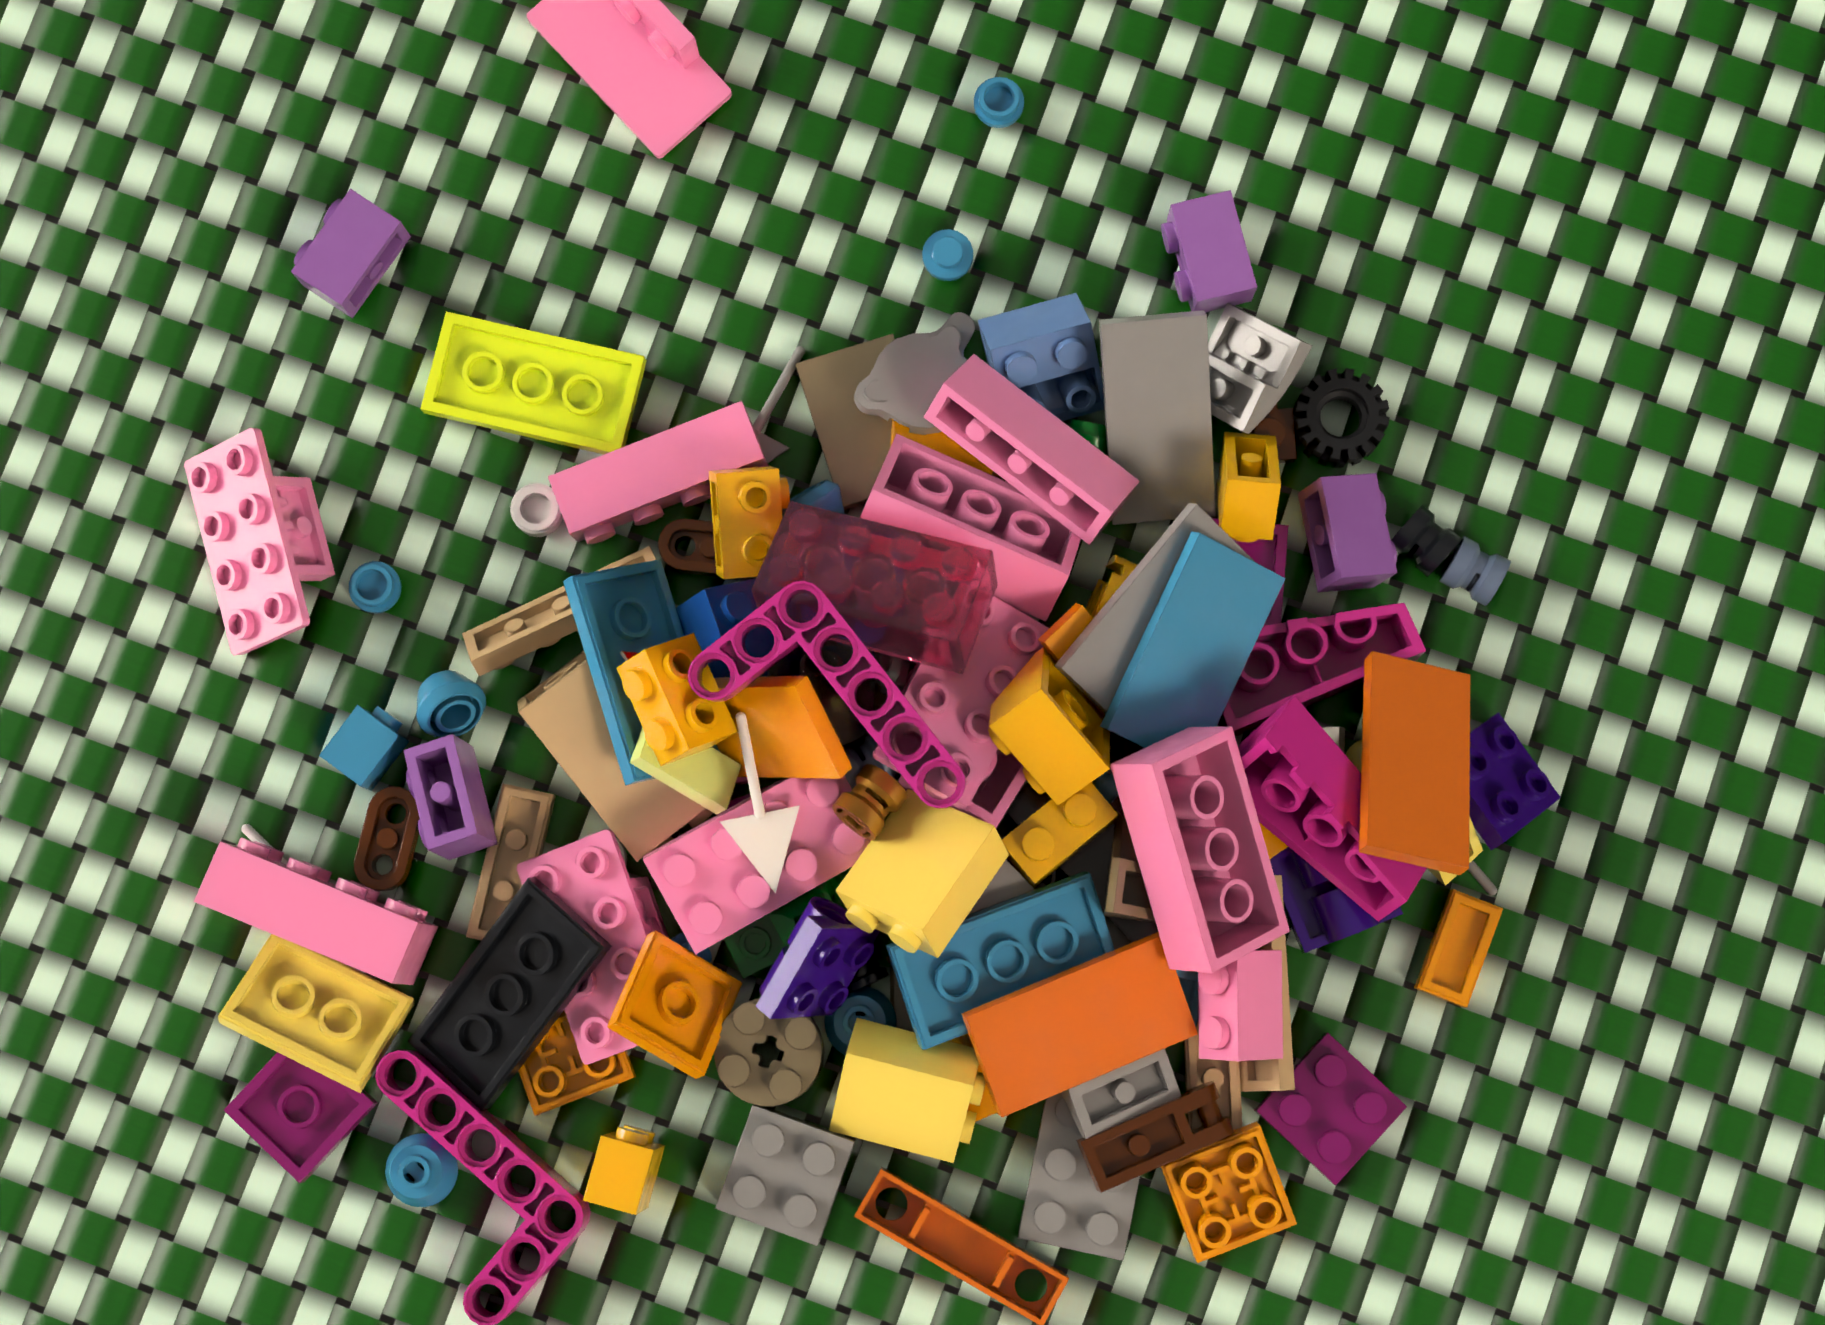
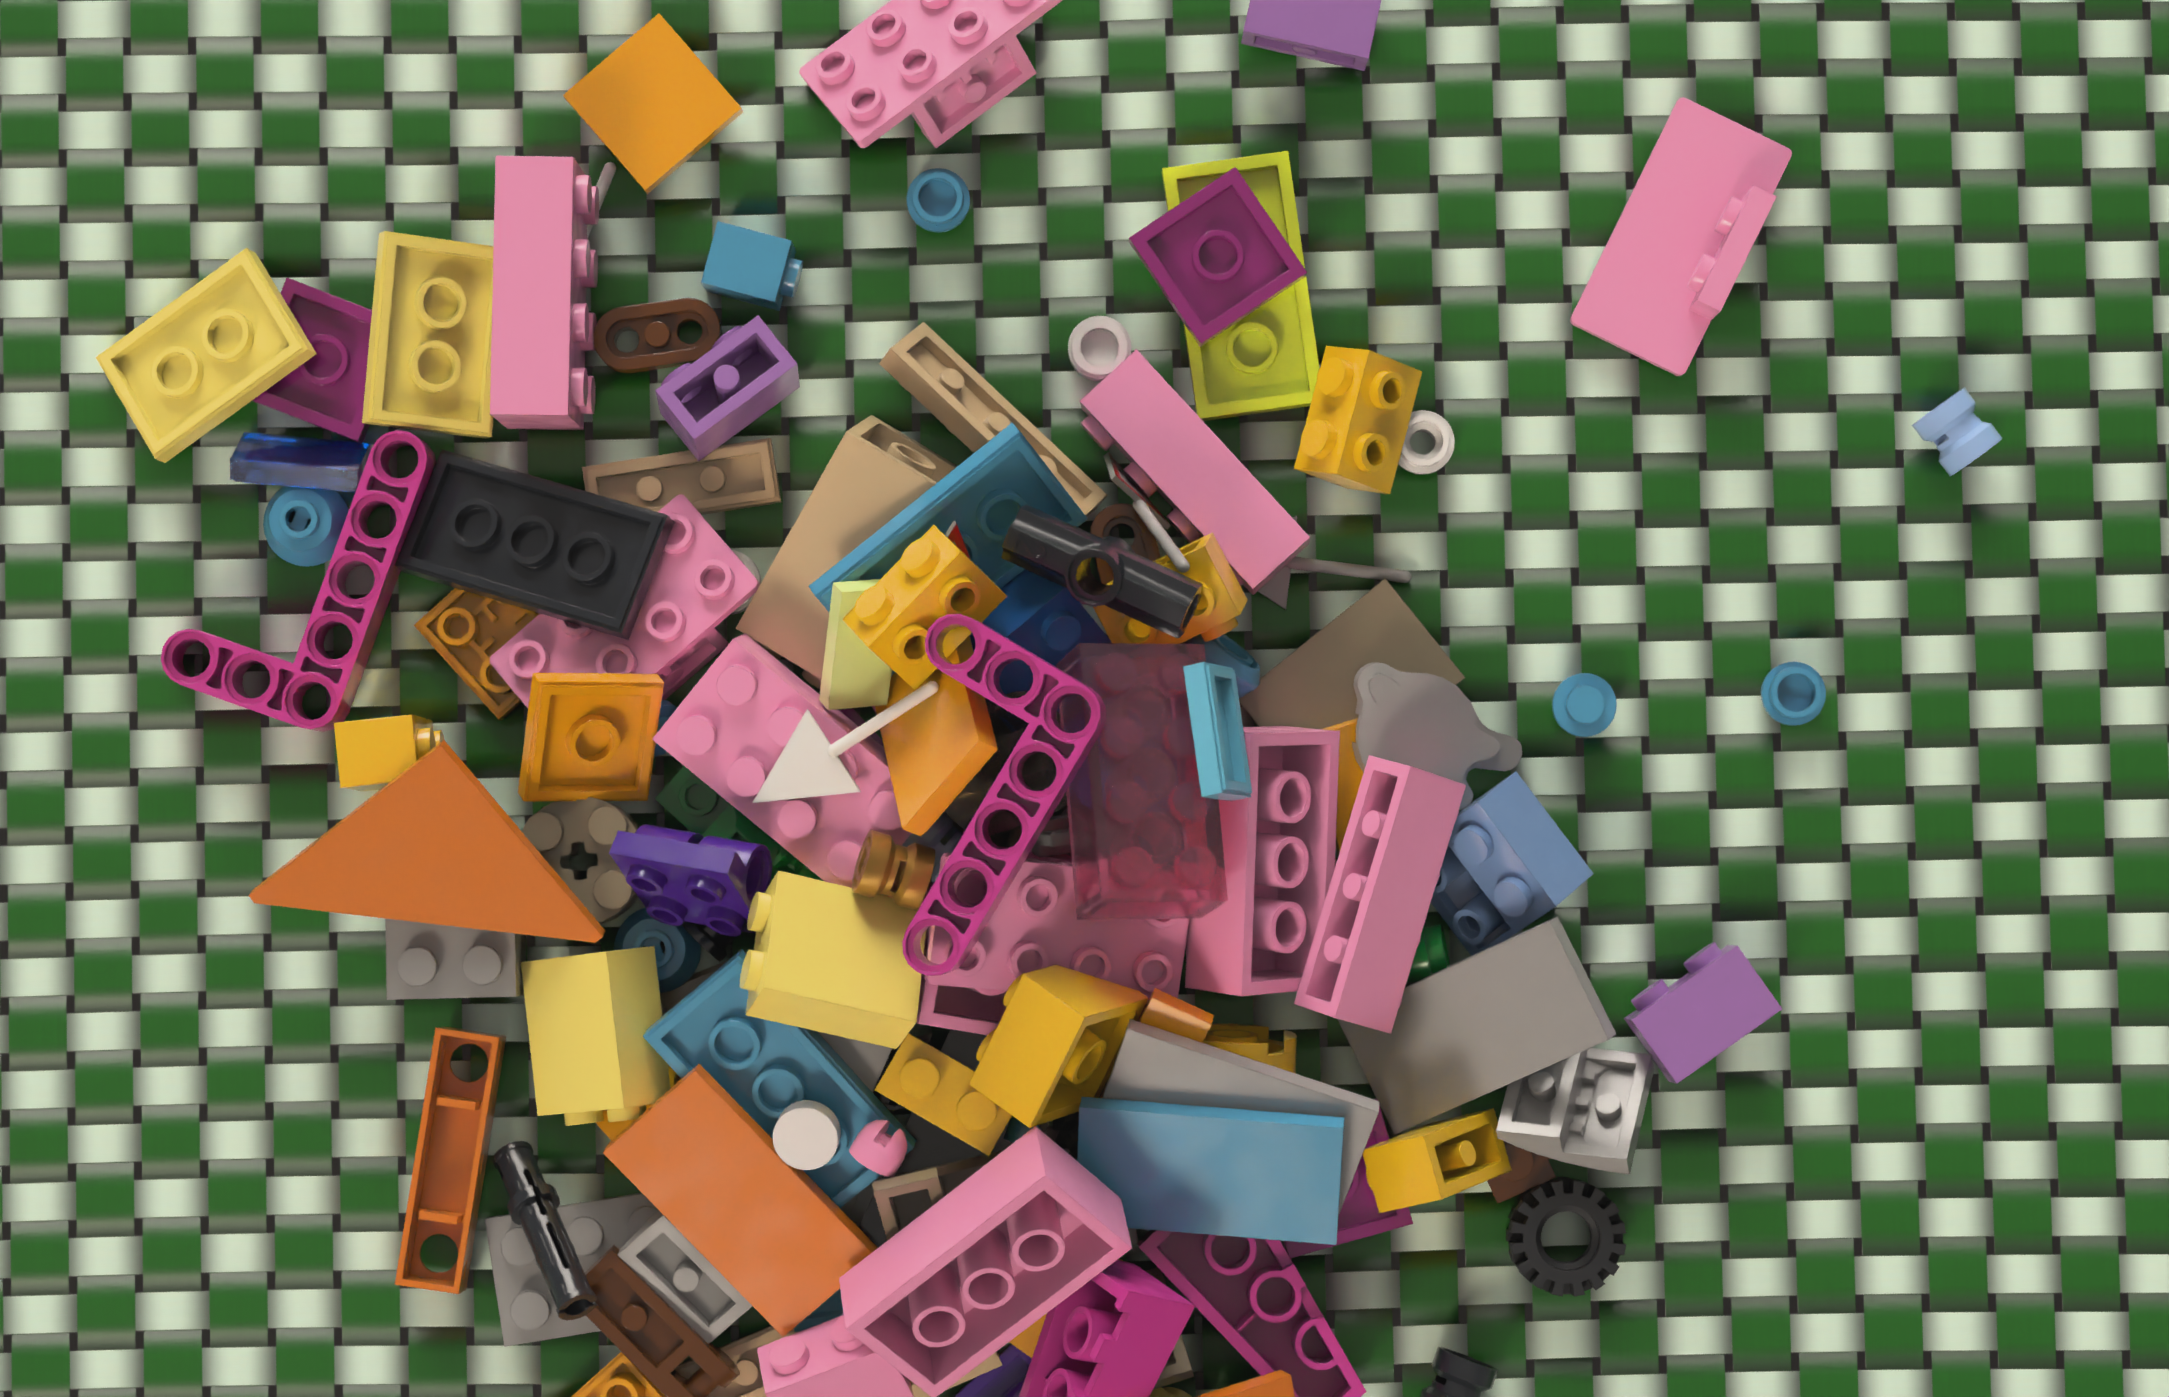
camera: 65 degrees right, 5 degrees up
dark azure cone [416,670,486,737] -> none
medium lavender brick [1298,473,1397,593] -> none
none -> light yellow tile [96,248,317,463]
none -> clear blue tile [230,432,370,492]
none -> orange tile [249,740,605,943]
none -> black pin [493,1141,597,1321]
none -> light orange tile [563,13,743,194]
none -> white tile [773,1100,841,1170]
none -> bright pink hinge [849,1120,908,1177]
none -> black piece [1001,504,1203,639]
none -> light grey piece [1104,452,1190,573]
none -> magenta plate [1129,167,1307,347]
none -> medium azure tile [1183,662,1252,801]
none -> yellow brick [1294,346,1423,494]
none -> white plate [1398,410,1455,474]

